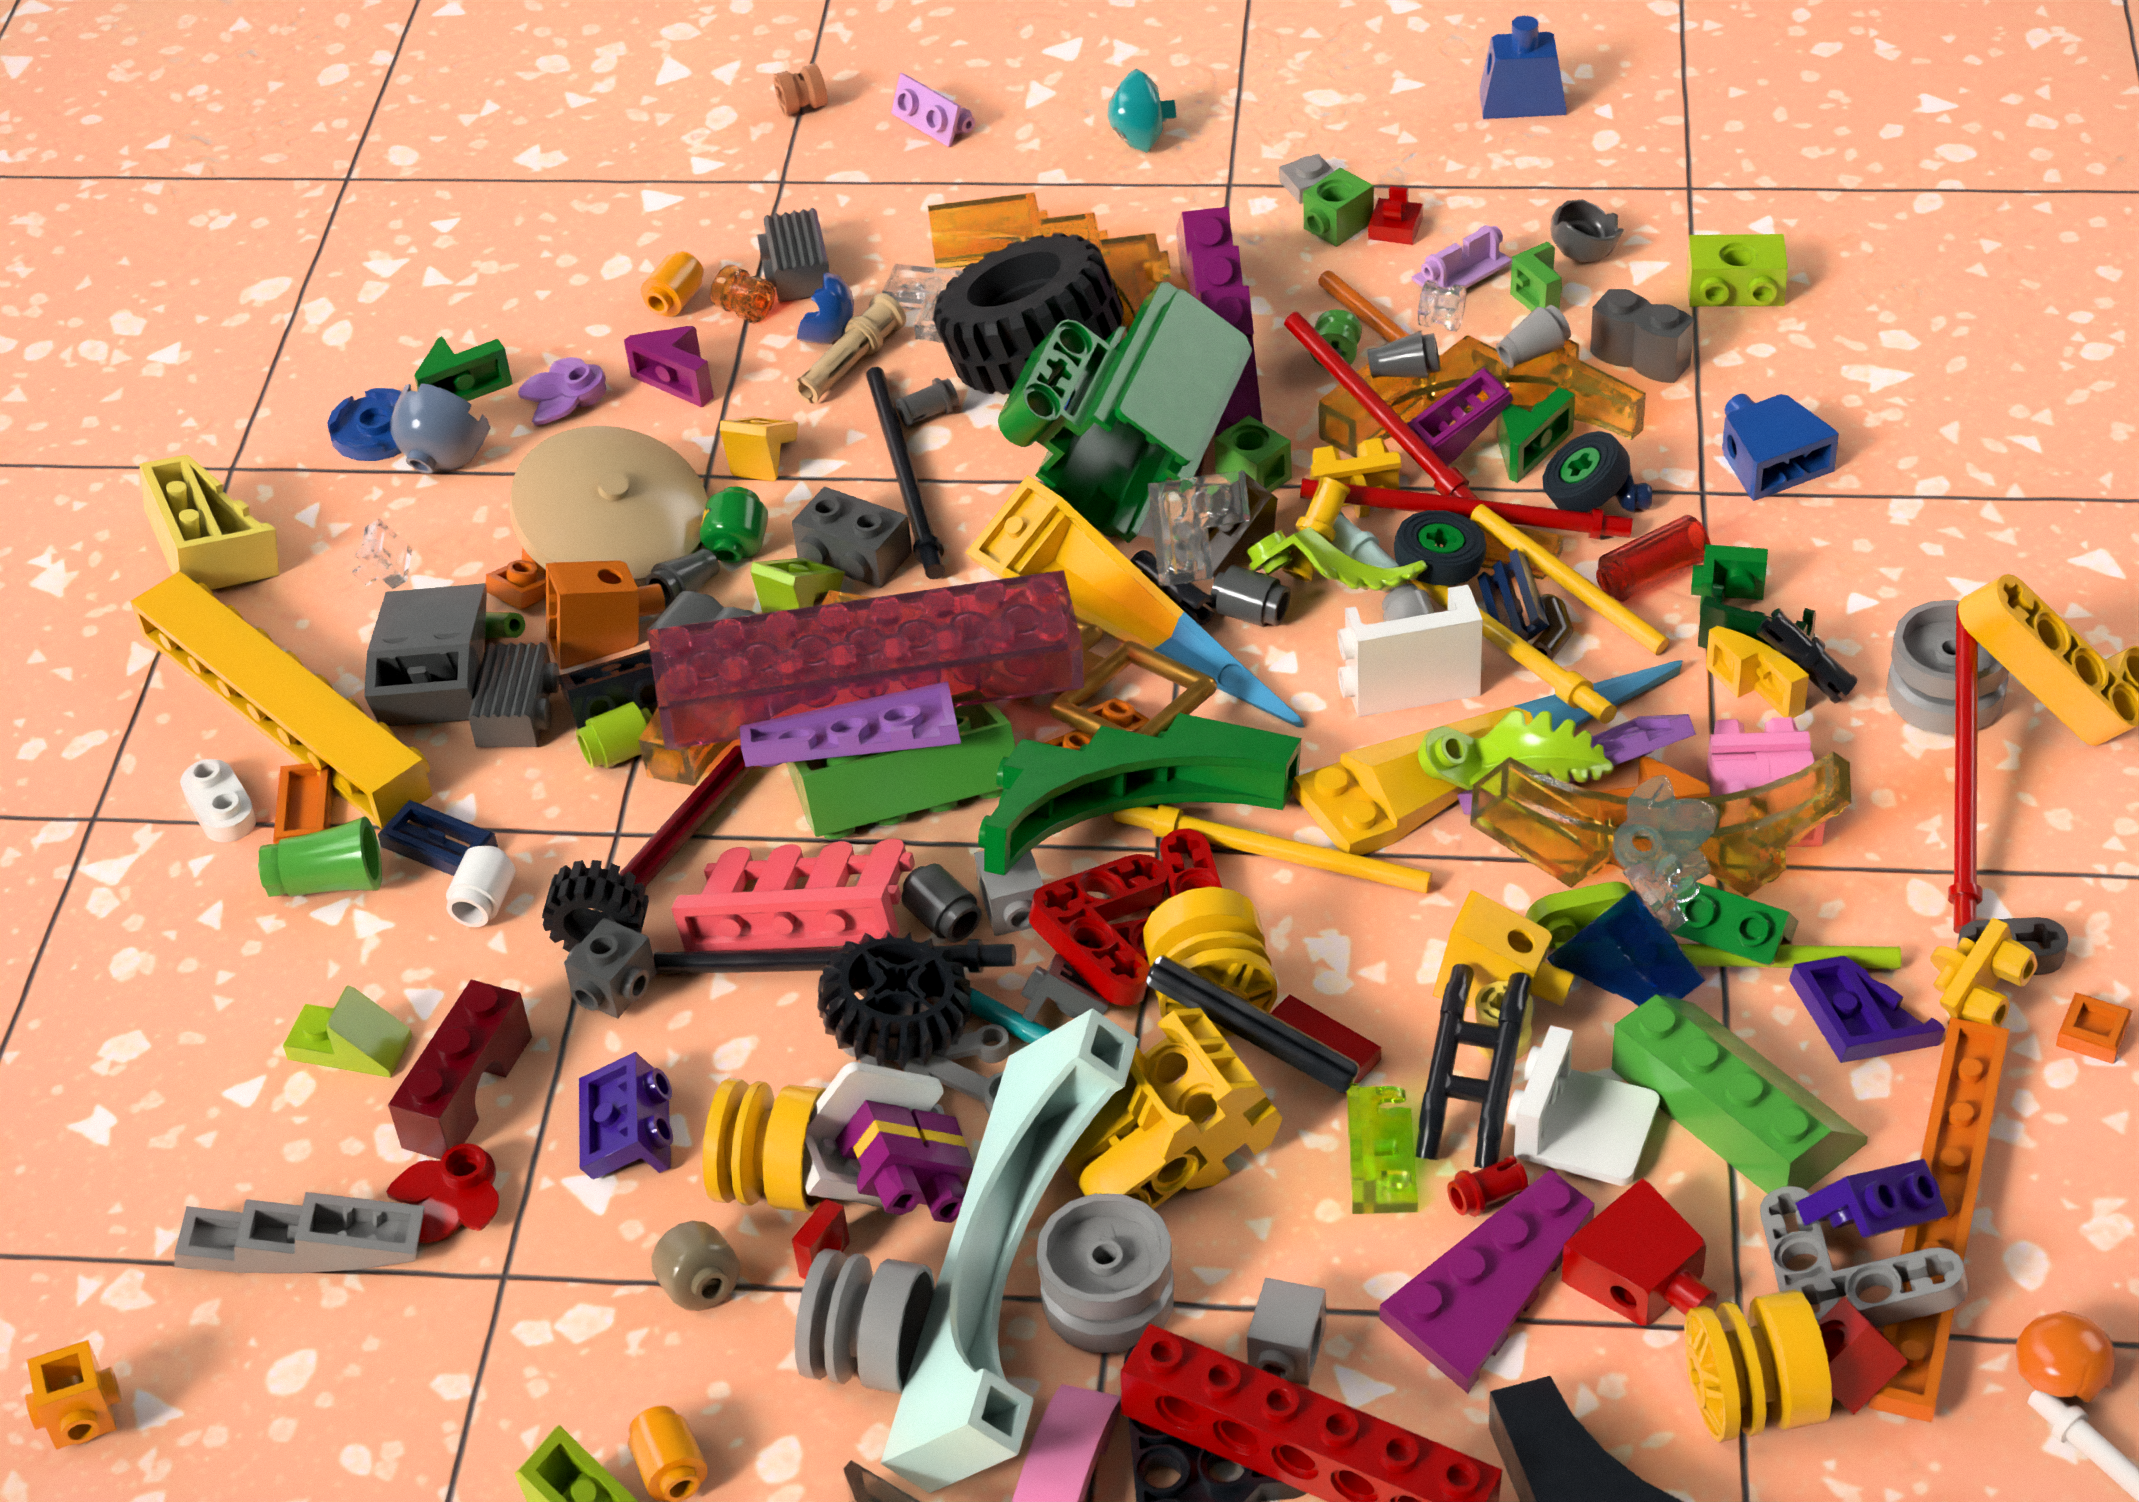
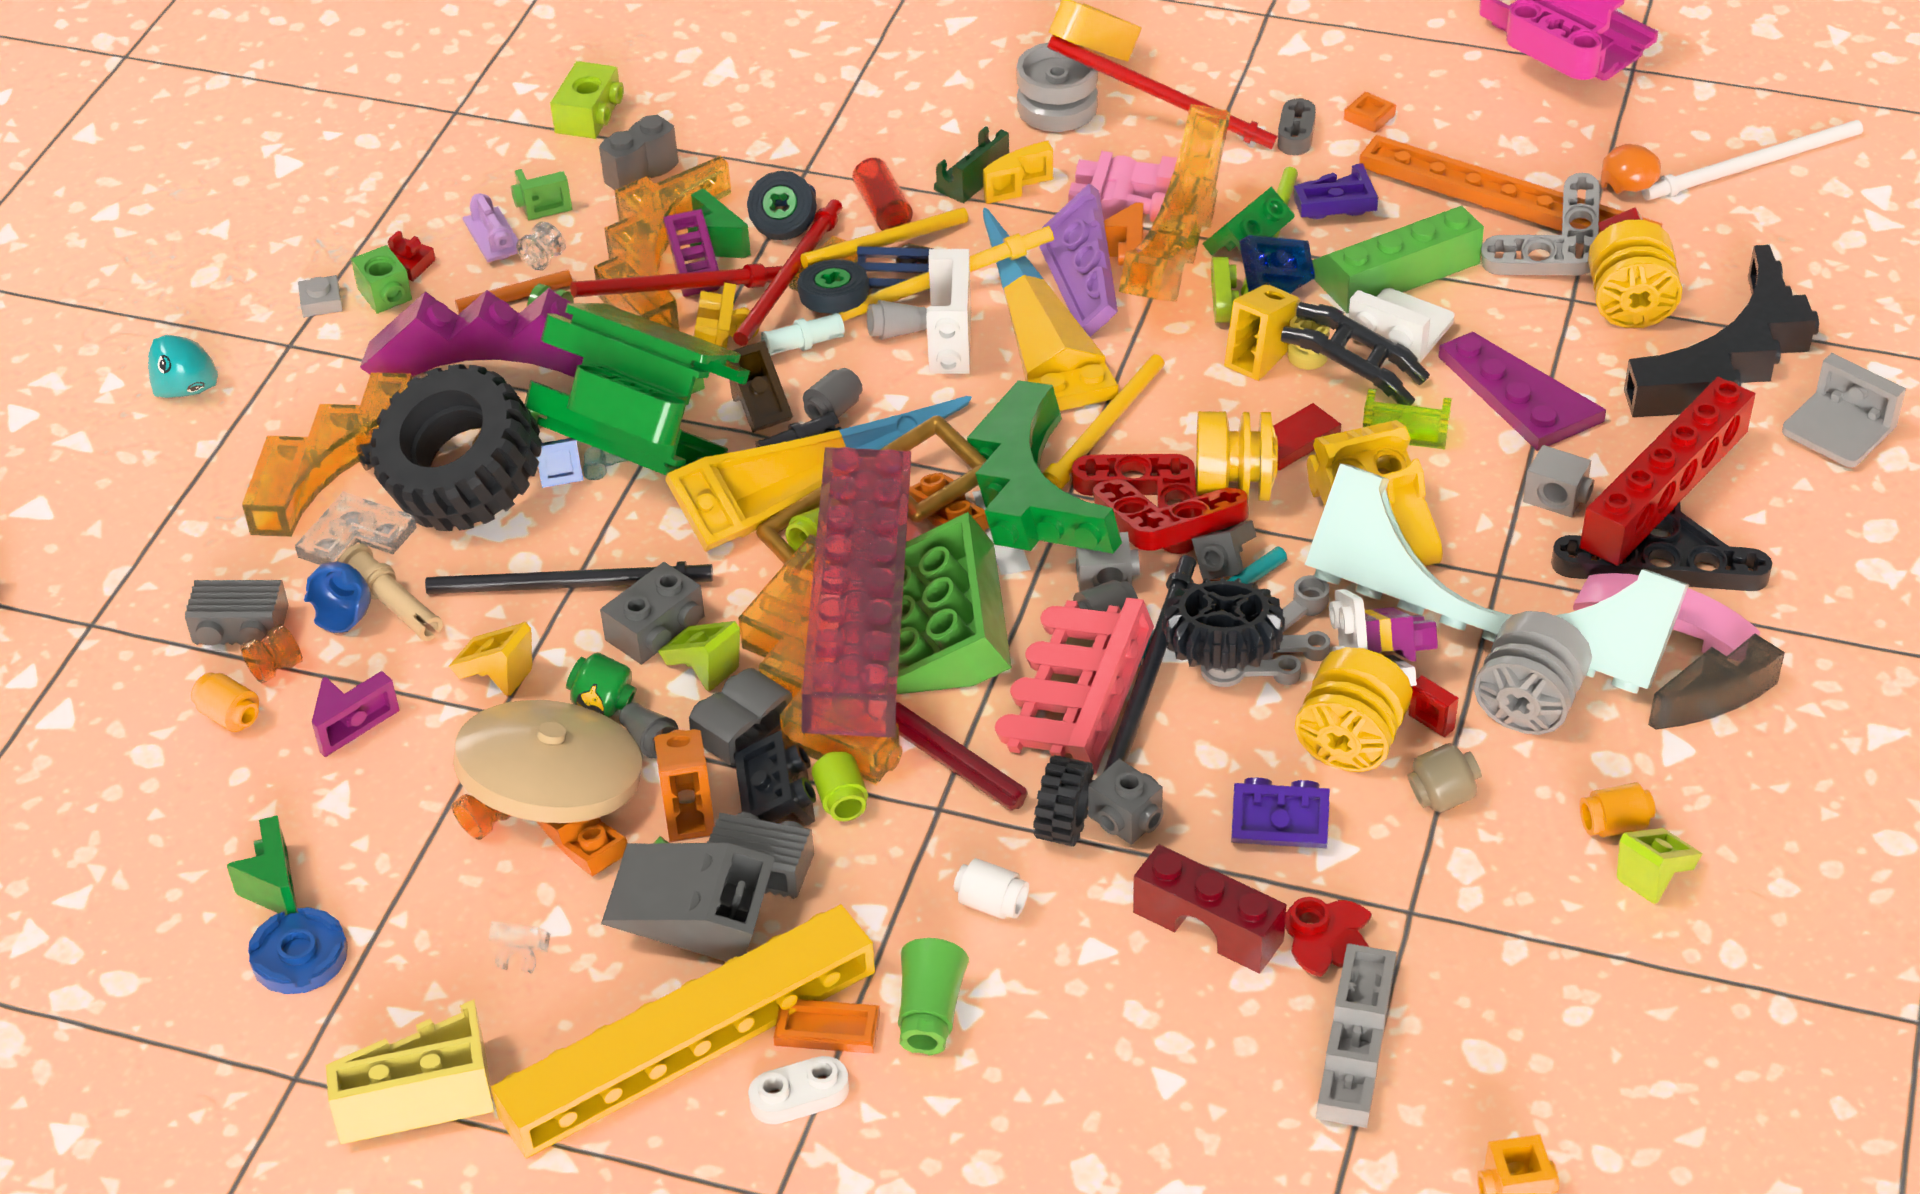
camera: 80 degrees left, 0 degrees up
lime slope [283,985,412,1078] -> none
dark blue tile [378,800,498,876] -> none
sand blue cylinder [390,384,491,474] -> none
medium lavender plate [518,357,606,426] -> none
medium lavender wing [739,681,961,767] -> none
lavender hinge [891,73,975,147] -> none
dark grey pin [895,377,959,428] -> none
light grey wheel [1036,1193,1175,1353] -> none
black axle [1146,955,1360,1093] -> none
clear plate [1148,471,1250,585] -> none
lime plant [1247,527,1427,591] -> none
yellow pin [1281,477,1350,582] -> none
dark grey cone [1367,330,1441,378] -> none
lime plant [1418,710,1613,795] -> none
red pin [1447,1156,1528,1217] -> none
blue torso [1479,15,1567,119] -> none
light grey cone [1496,305,1571,368] -> none
dark grey hair [1550,199,1624,262] -> none
red torso [1561,1178,1717,1326] -> none
clear light blue plate [1612,775,1720,884] -> none
clear tile [1622,855,1701,934] -> none
green bracket [1691,544,1768,615] -> none
blue torso [1722,393,1839,501] -> none
black pin [1756,608,1858,704] -> none
dark purple bracket [1795,1158,1948,1238] -> none
yellow hips [1930,917,2038,1027] -> none

